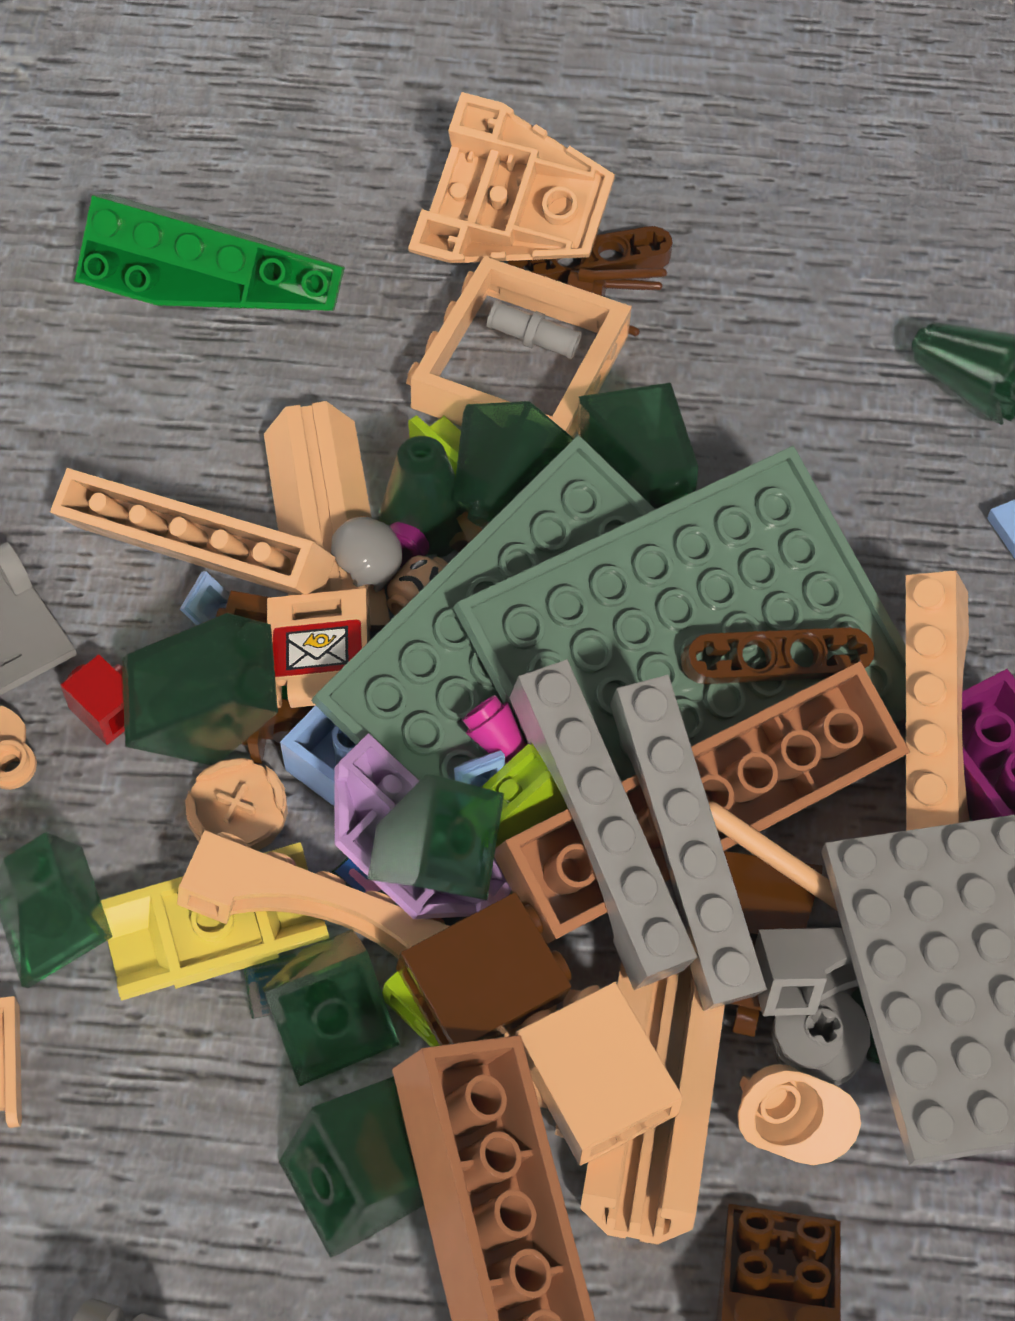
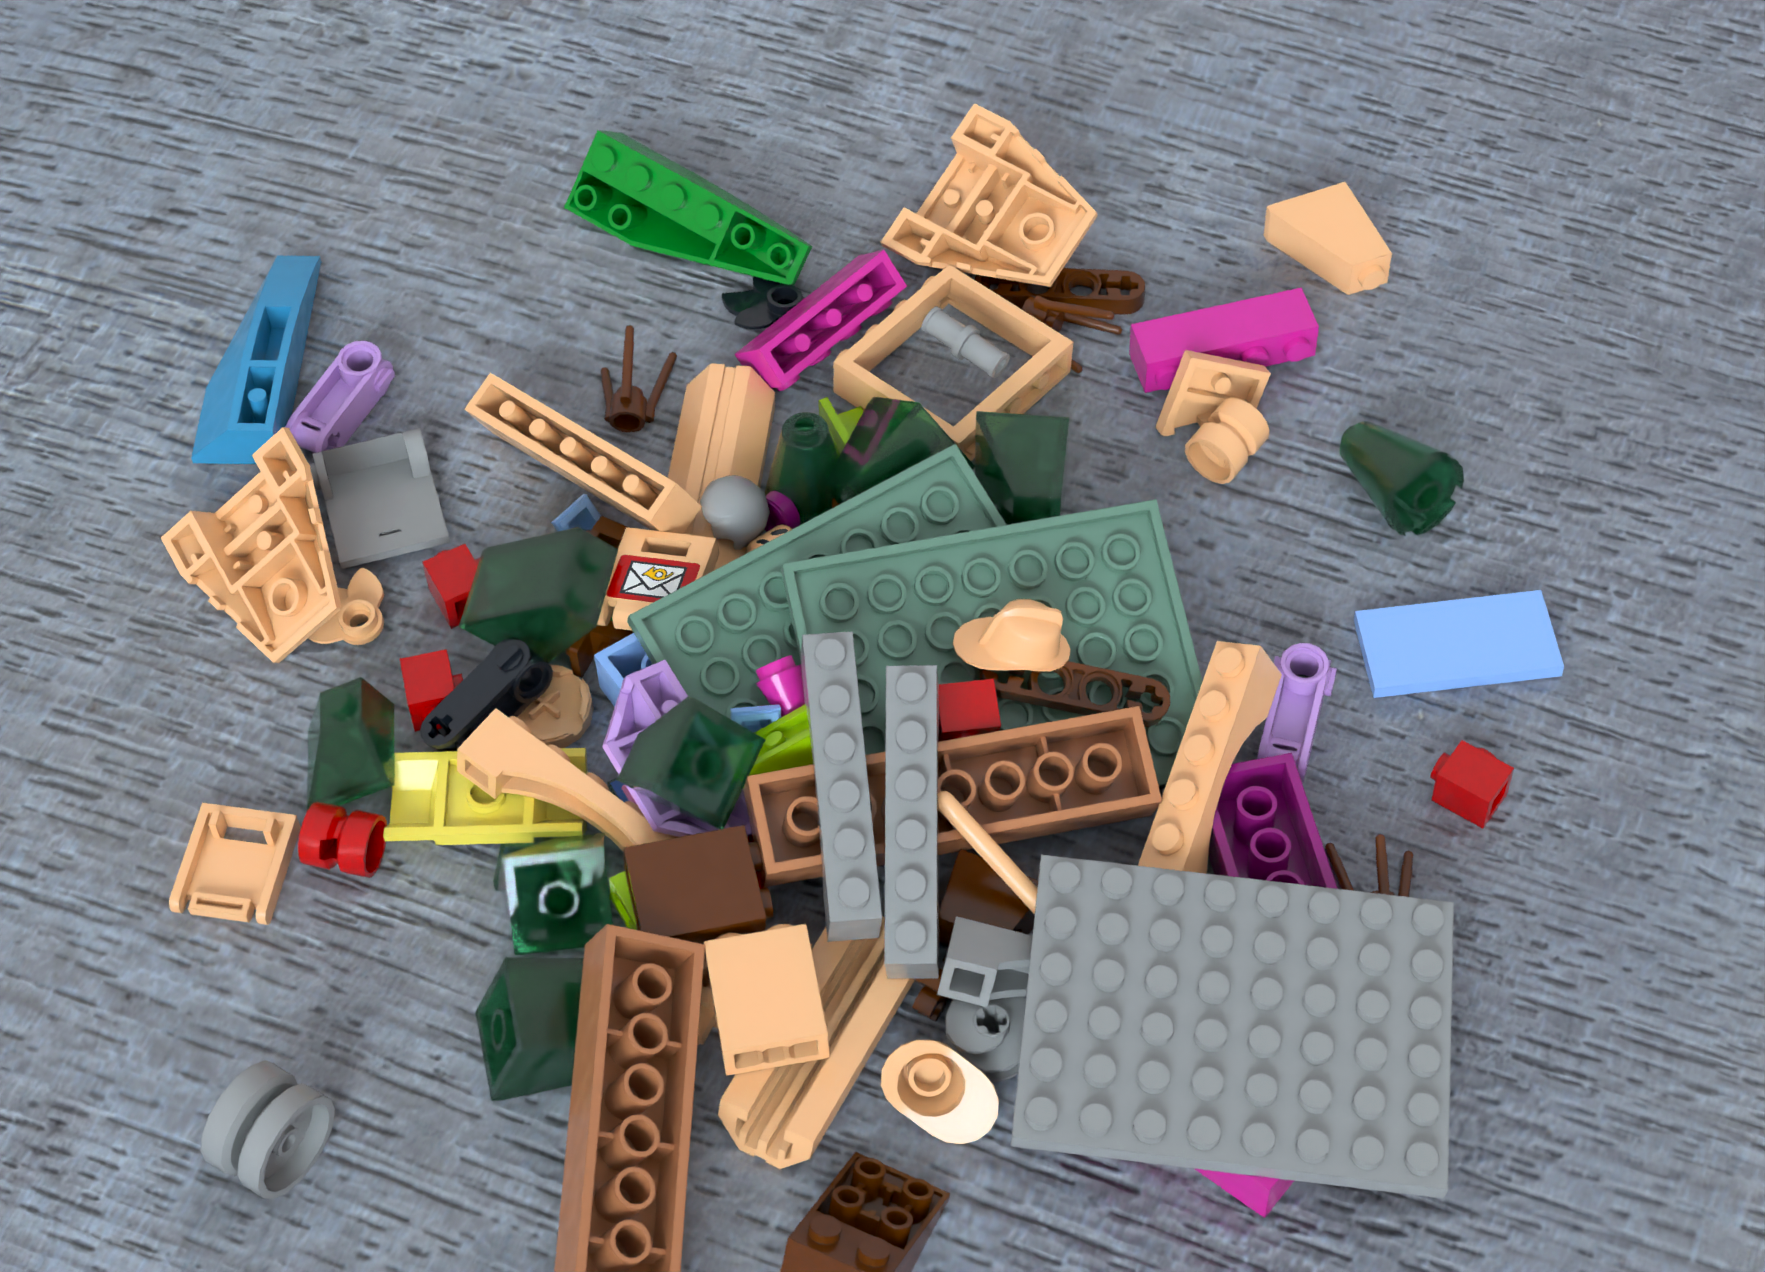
camera: 20 degrees right, 5 degrees down
none -> red wheel [298,801,387,878]
none -> red brick [400,649,463,732]
none -> black piece [420,637,553,752]
none -> reddish brown plant [601,325,677,432]
none -> black plate [722,276,804,330]
none -> dark pink brick [734,250,907,391]
none -> red brick [938,679,1001,742]
none -> light nougat piece [953,599,1071,672]
none -> dark pink brick [1129,288,1319,393]
none -> light nougat wing [1155,350,1271,436]
none -> light nougat wheel [1185,398,1270,484]
none -> lavender piece [1257,643,1337,782]
none -> light nougat slope [1263,182,1392,295]

